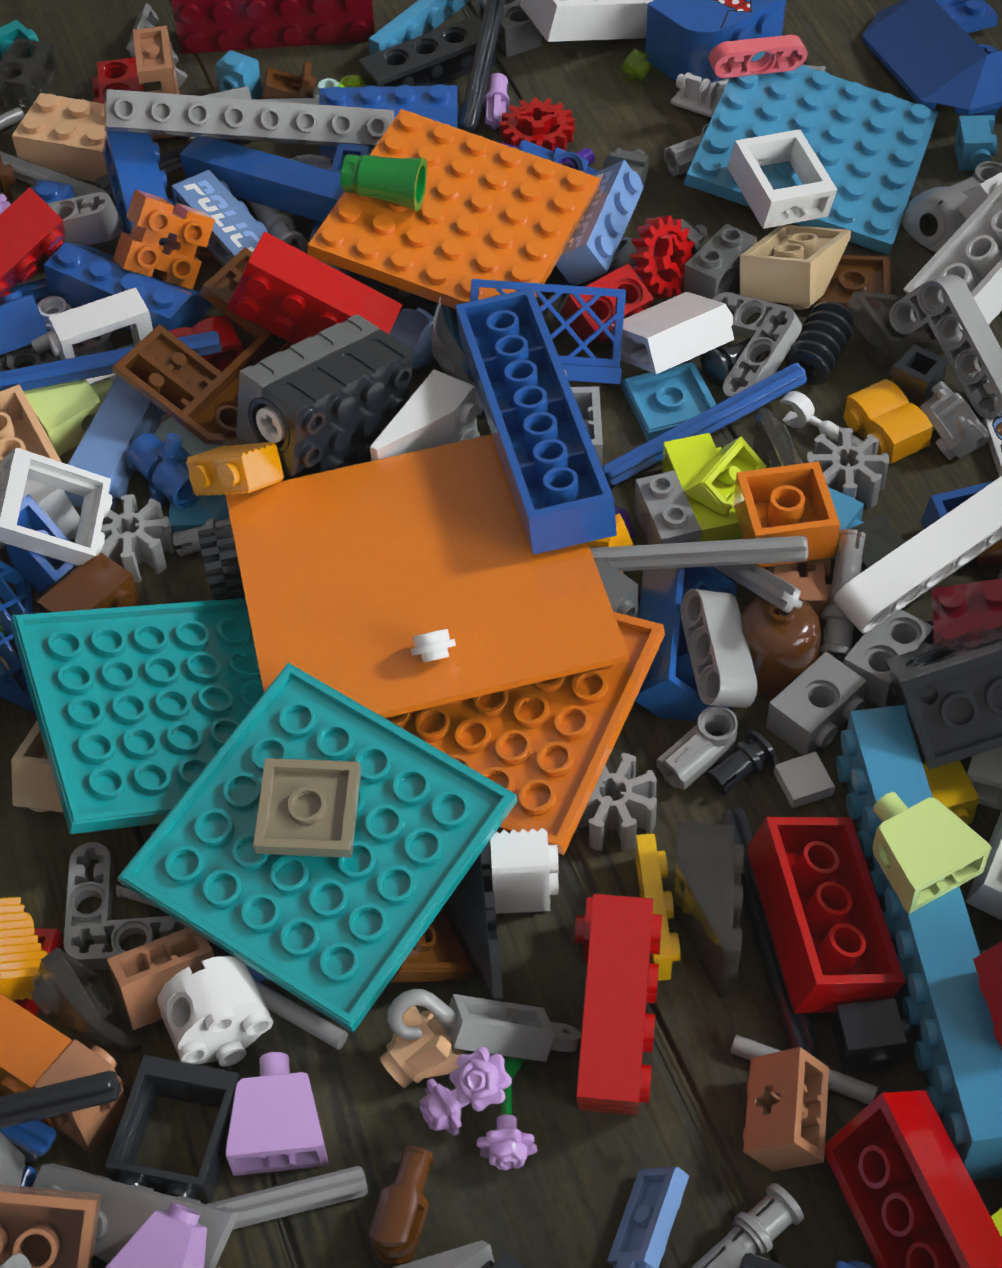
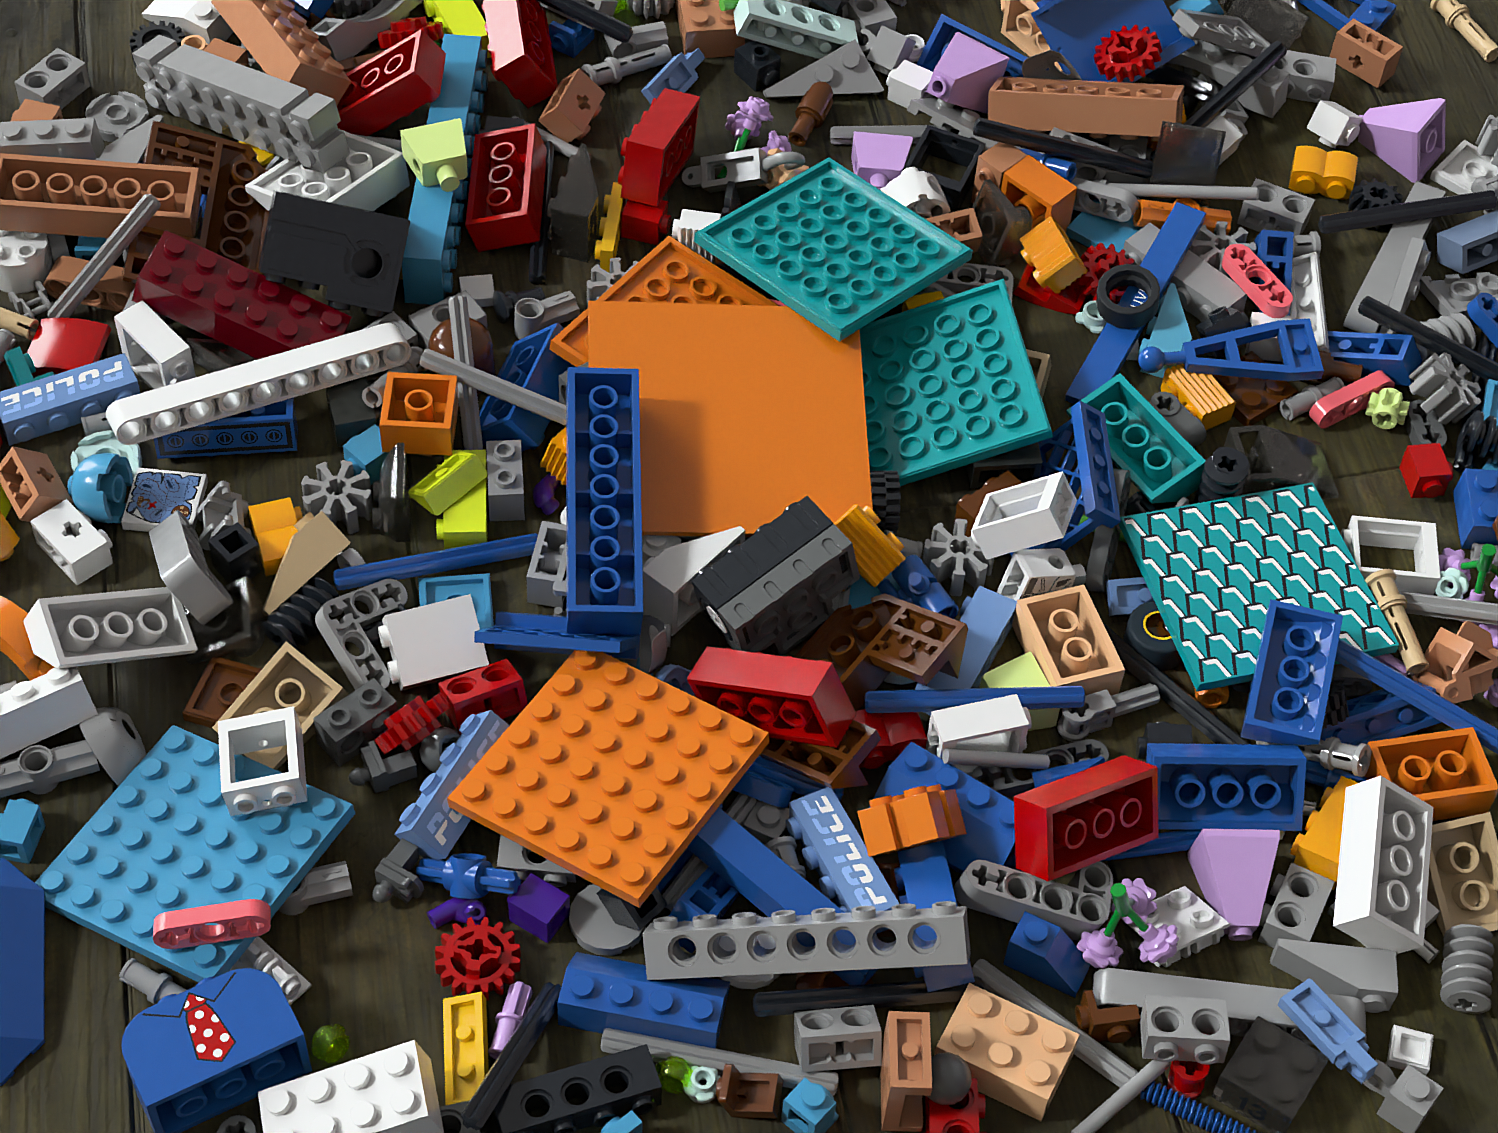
camera: 175 degrees left, 0 degrees up
dark tan plate [253,758,362,858] -> none
green plant [340,154,427,211] -> none
white plate [411,629,456,662] -> none
light grey beam [680,589,757,708] -> none
none -> tan slope [261,511,351,617]
none -> yellow plate [443,992,489,1105]
none -> dark grey piece [926,1052,972,1105]

